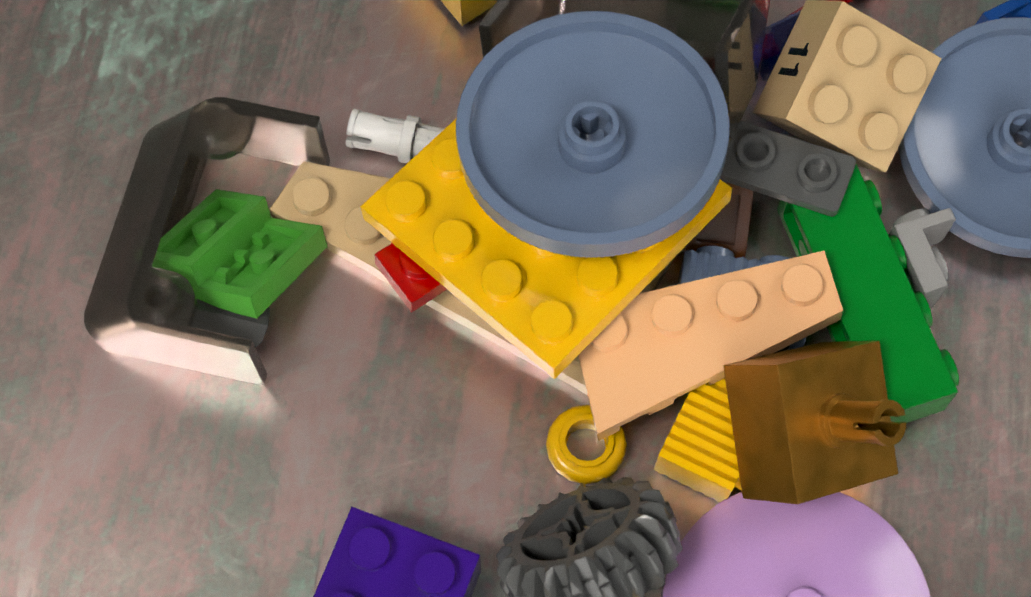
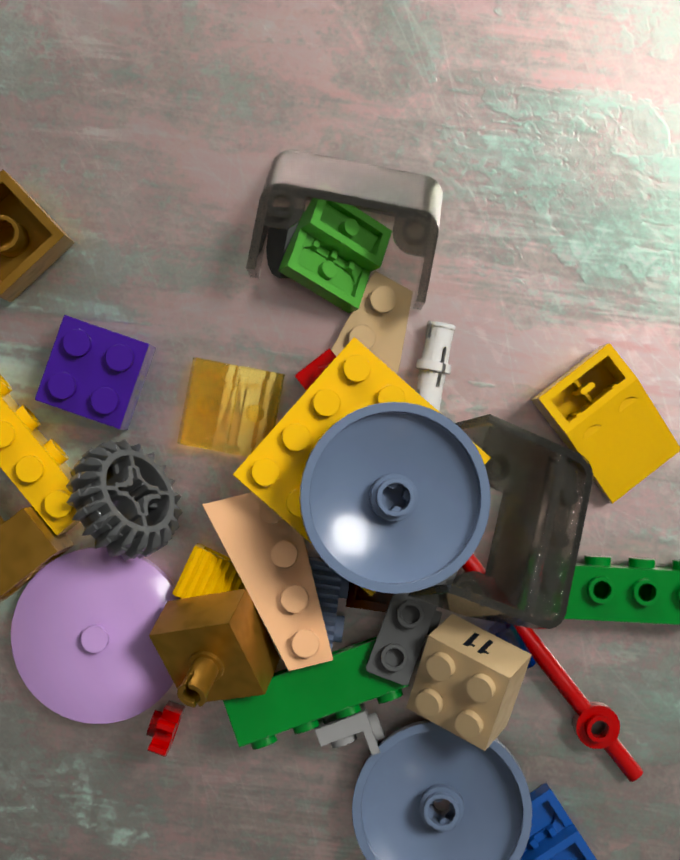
camera: 90 degrees right, 20 degrees up
yellow piece [546,405,627,485] -> none
none -> red plate [146,700,185,757]
none -> clear yellow slope [177,357,285,457]

